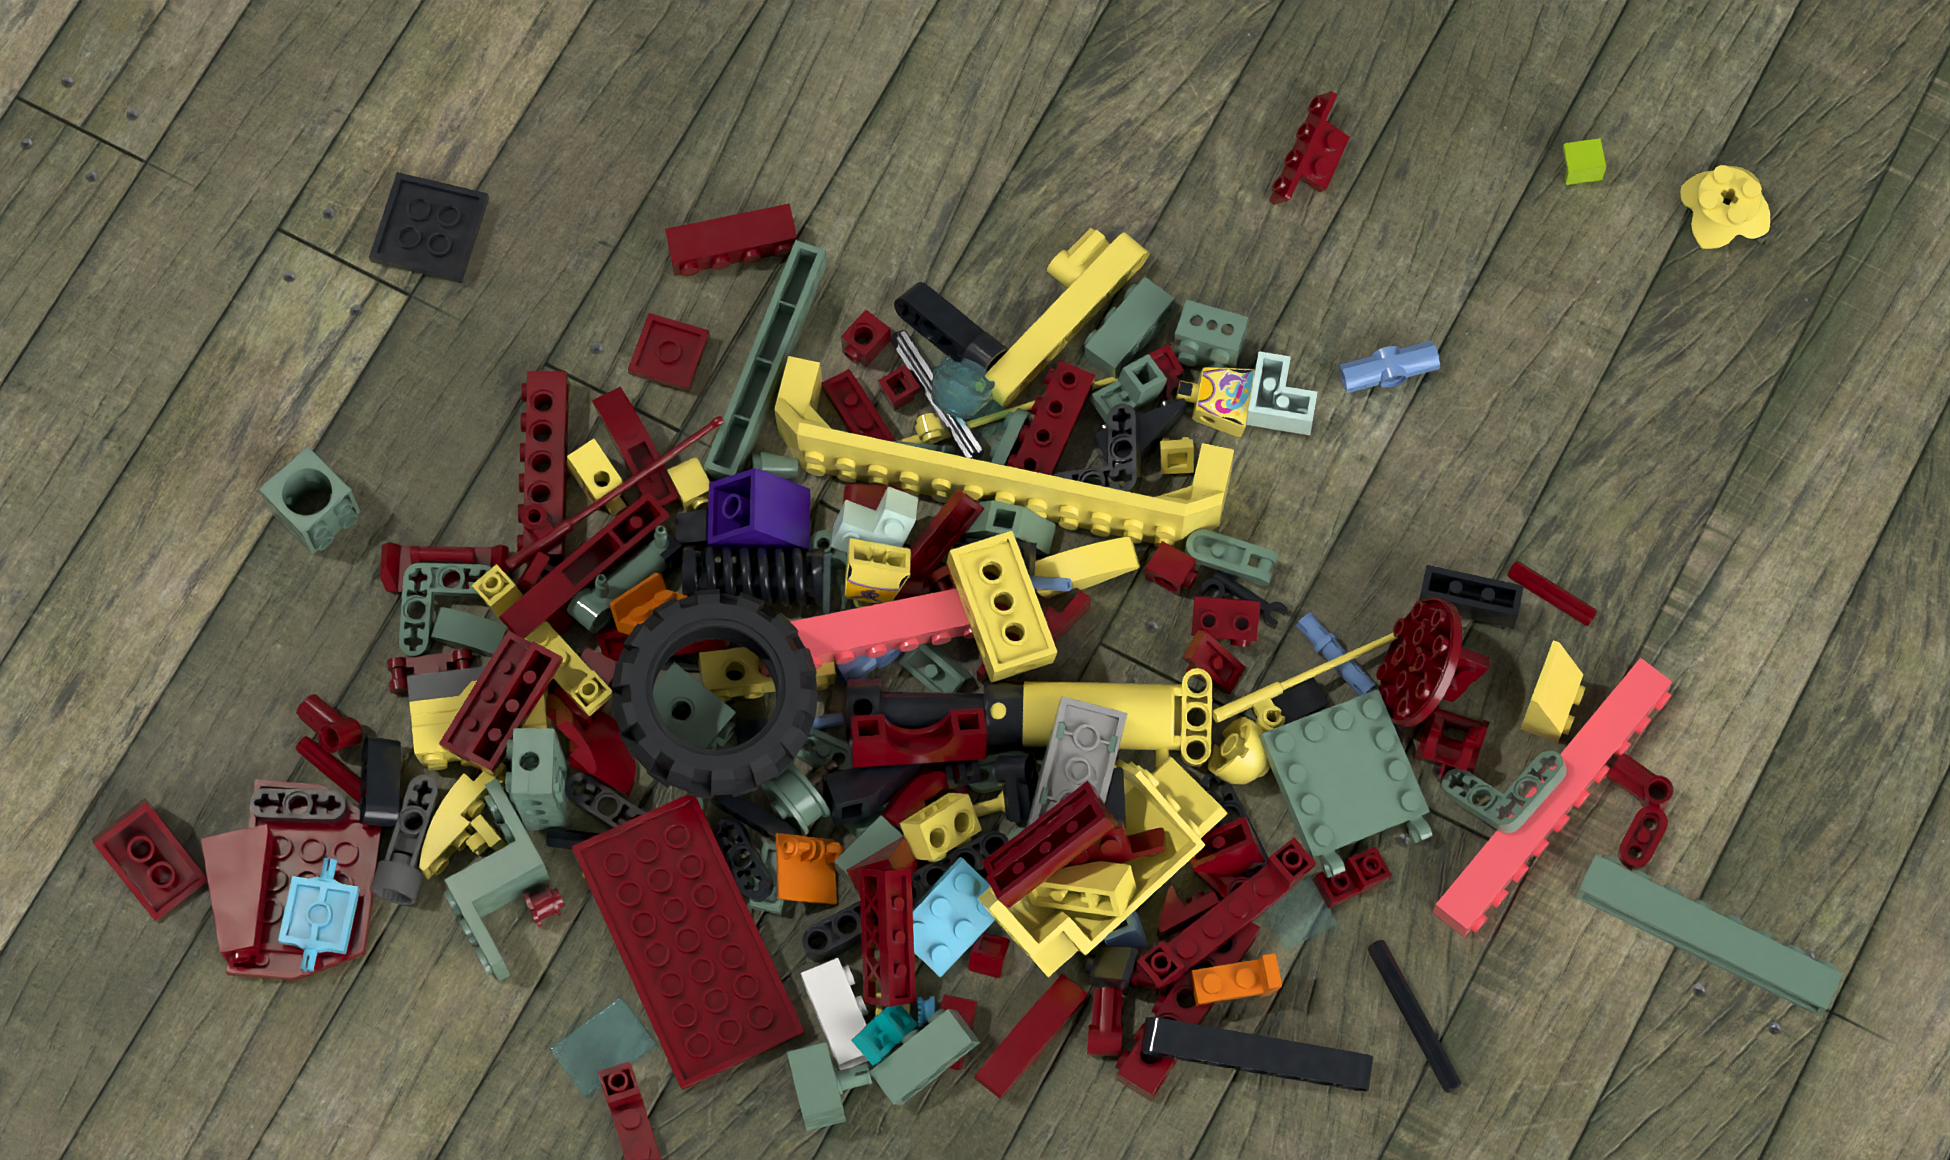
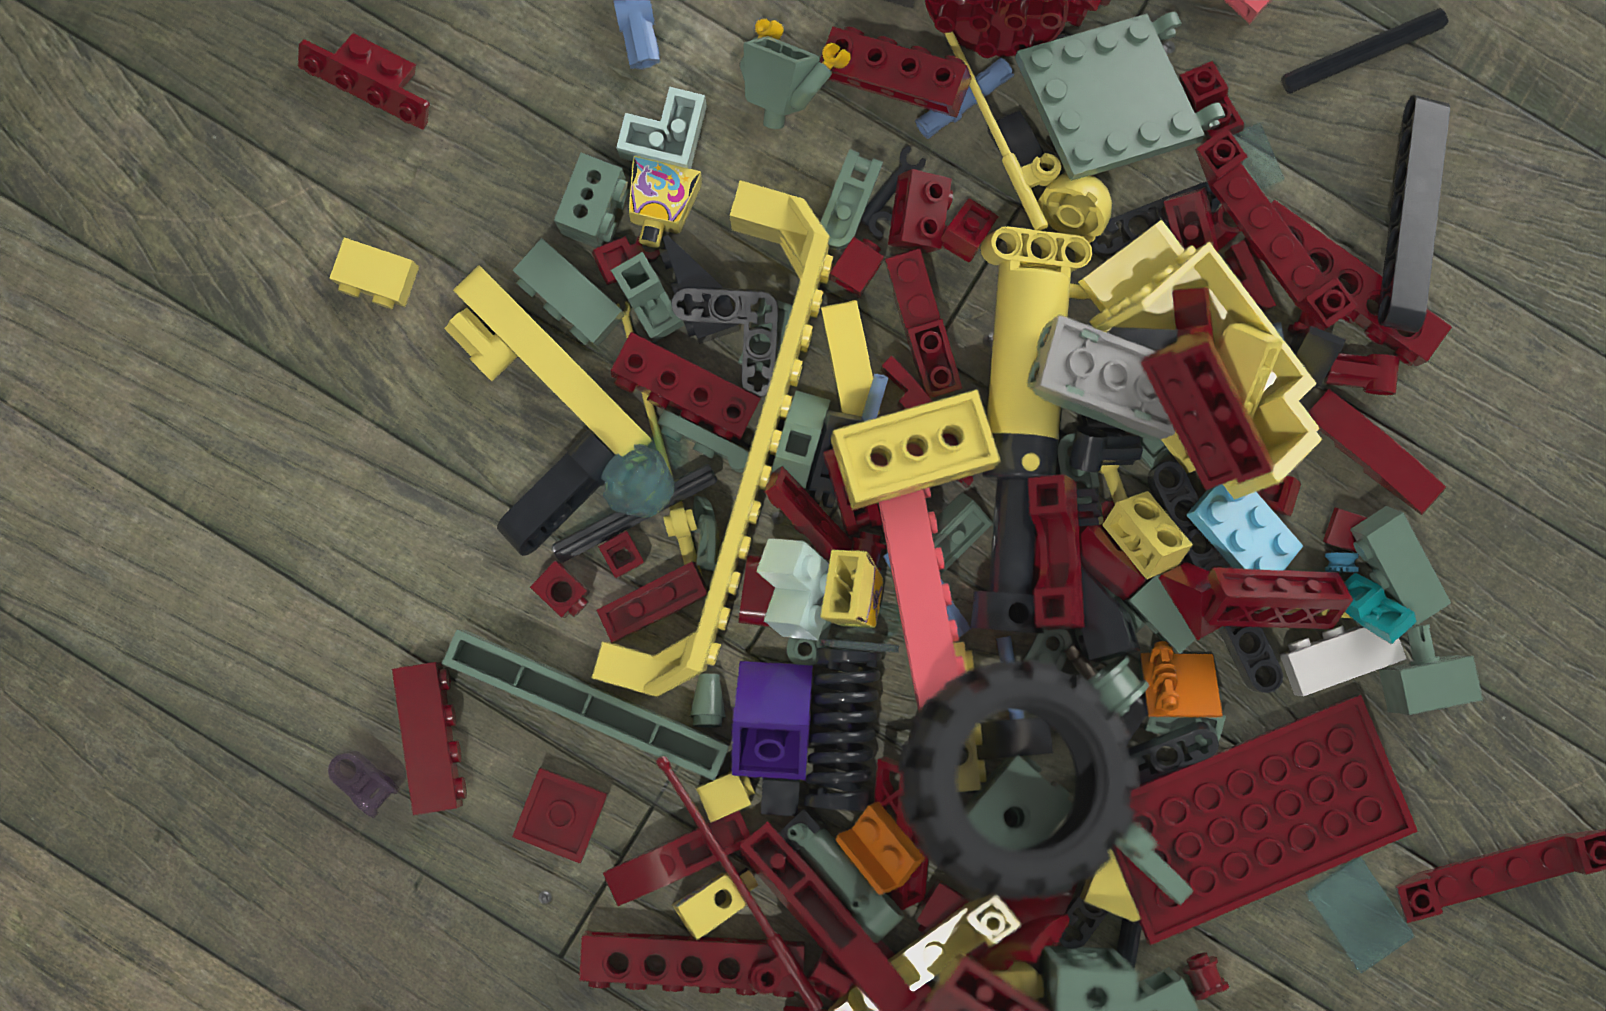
camera: 90 degrees left, 15 degrees up
light yellow tile [1160,437,1194,474] -> none
orange bracket [1190,953,1282,1006] -> none
none -> clear purple piece [328,750,400,818]
none -> light yellow brick [330,238,419,309]
none -> sand green torso [740,18,850,129]
none -> dark red brick [819,26,972,118]
none -> dark red slope [884,248,962,398]
none -> light yellow slope [1080,849,1140,922]
none -> sand green beam [1114,821,1193,905]

